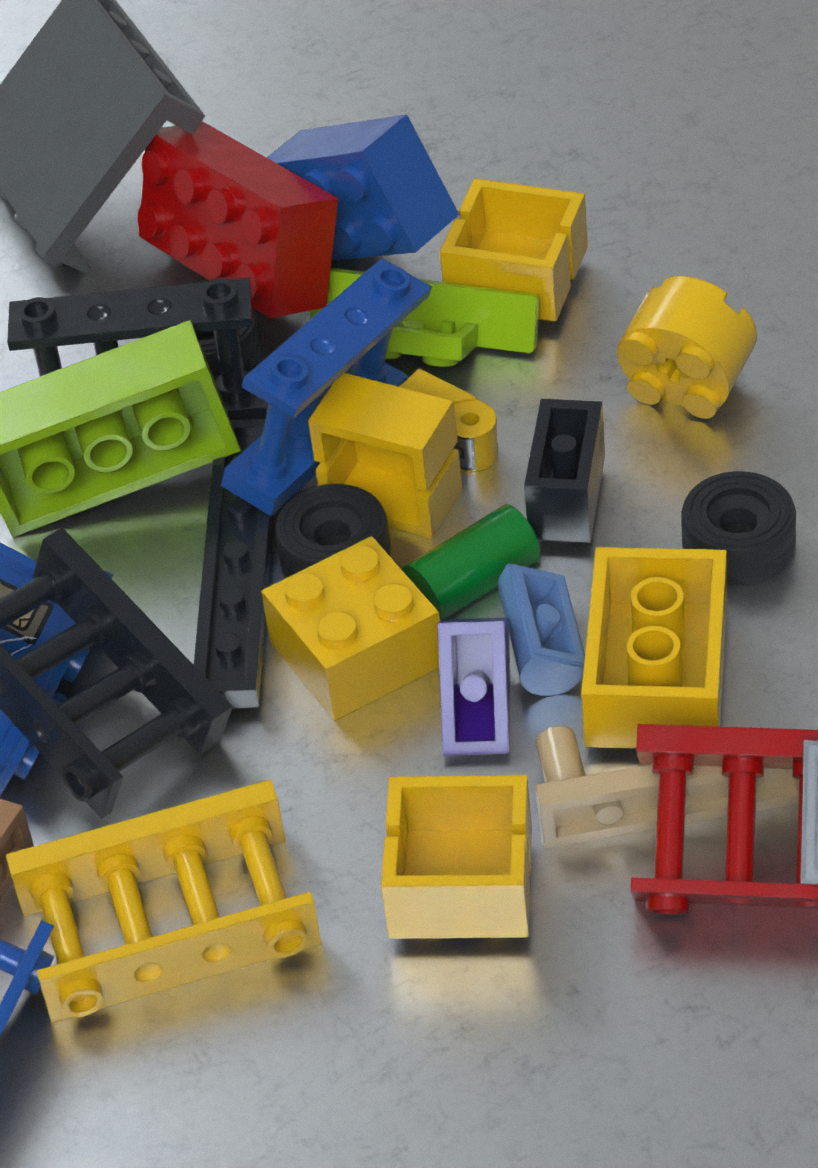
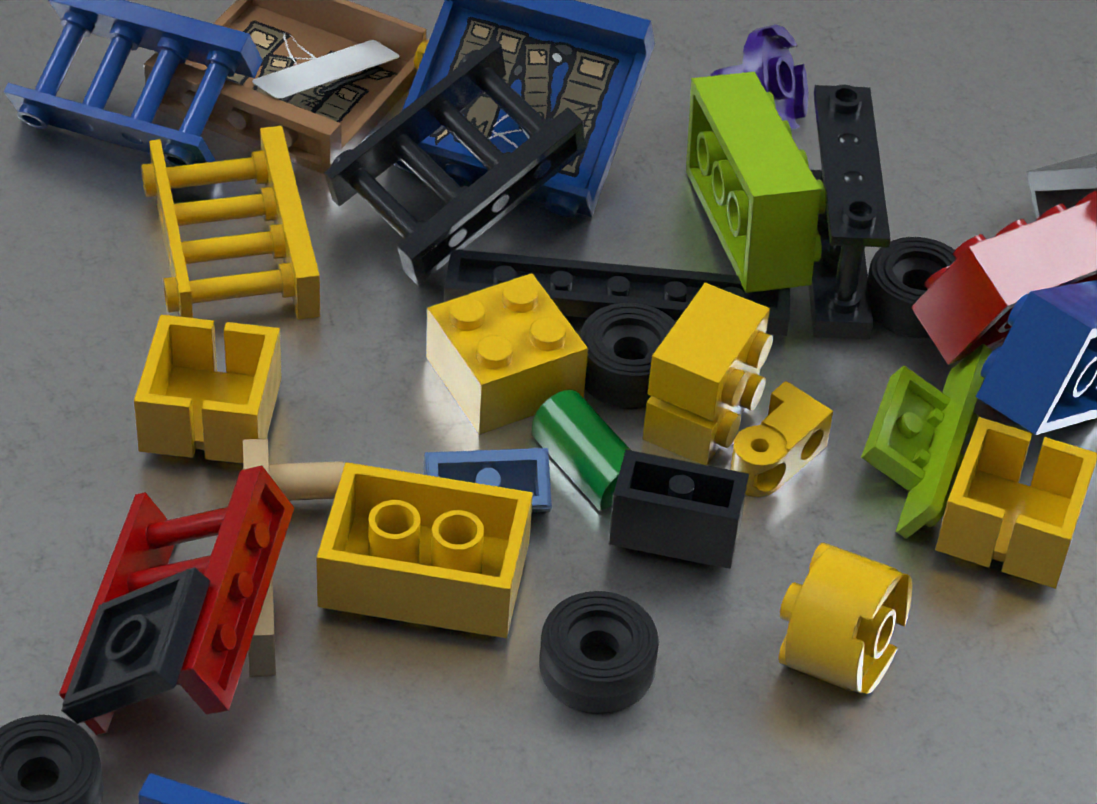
camera: 85 degrees right, 0 degrees up
blue fence [221,258,432,516] -> none
slope [438,617,511,756] -> none

